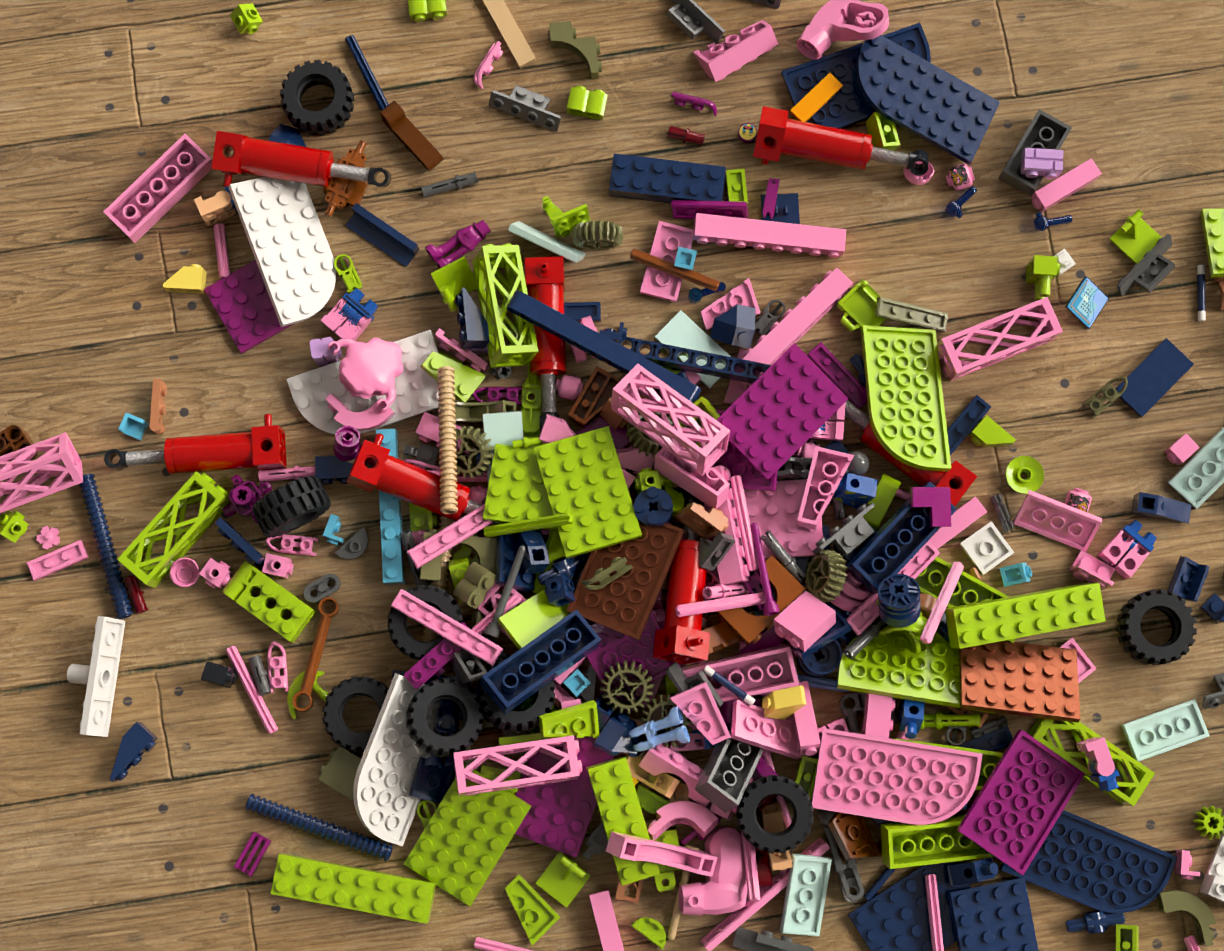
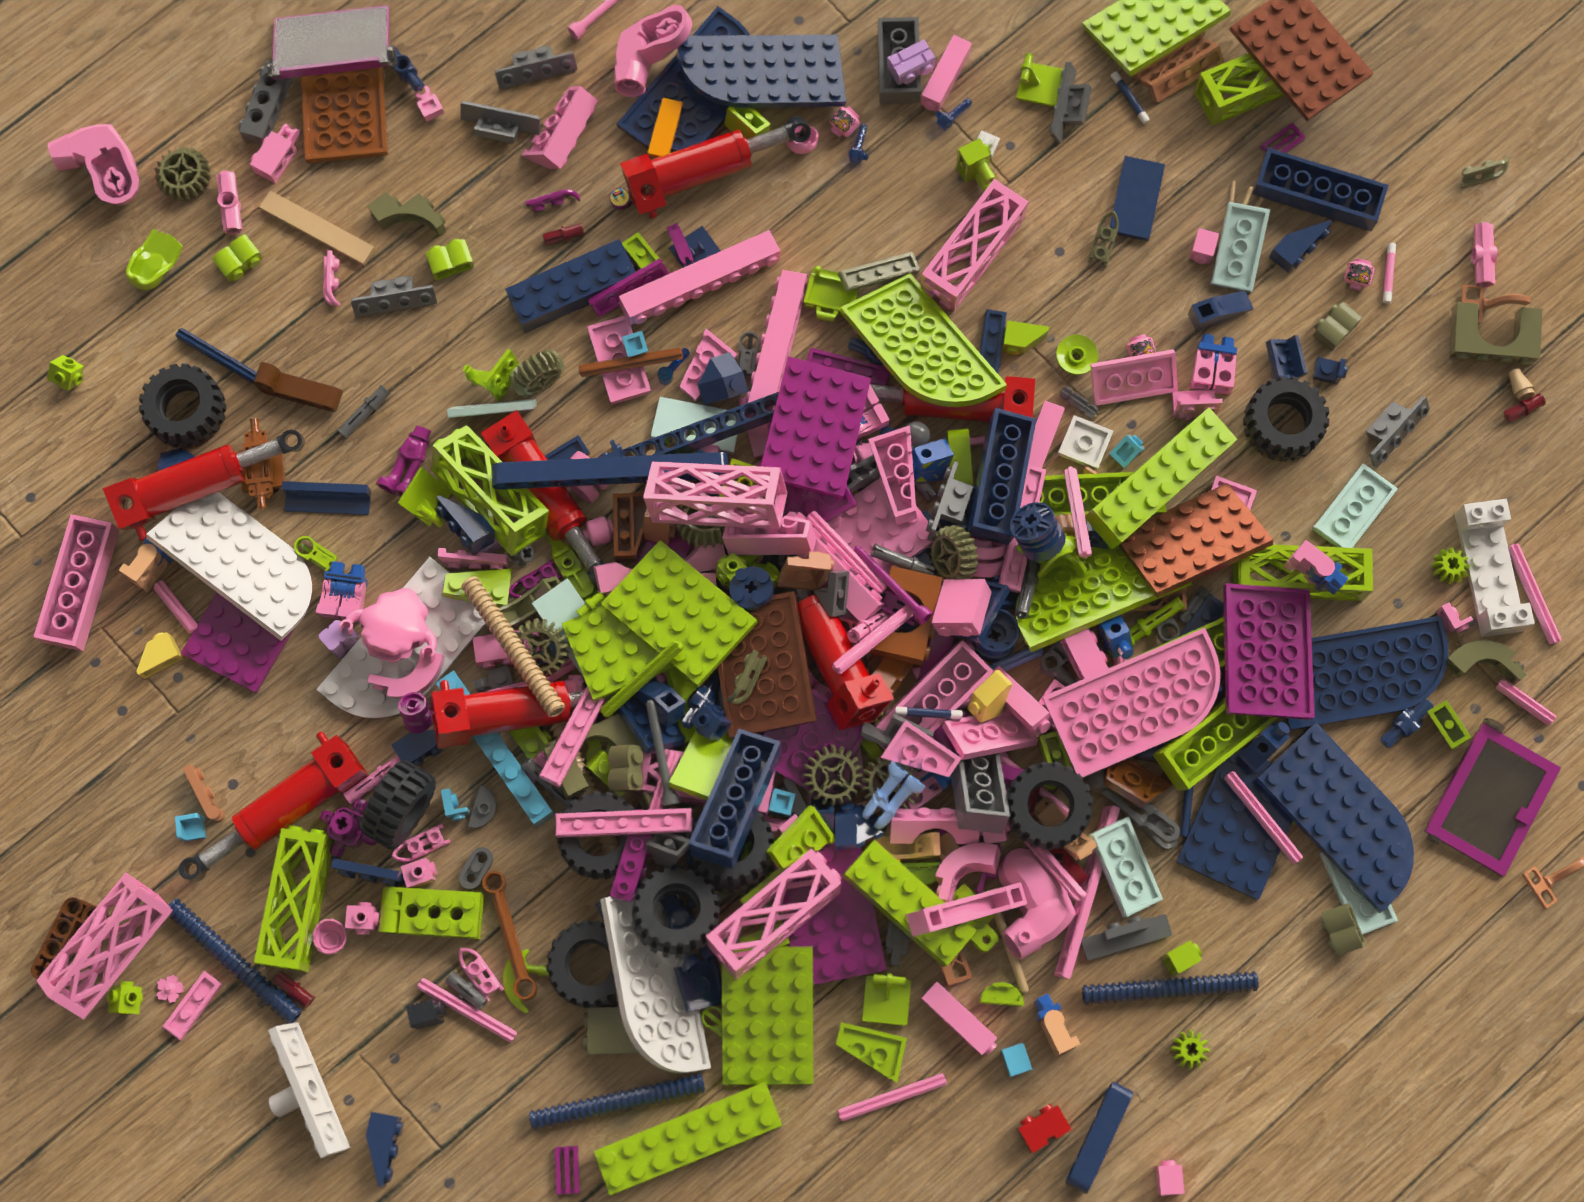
camera: 30 degrees left, 5 degrees down
magenta tile [910,487,951,527] -> none
piece [1065,276,1109,329] -> none

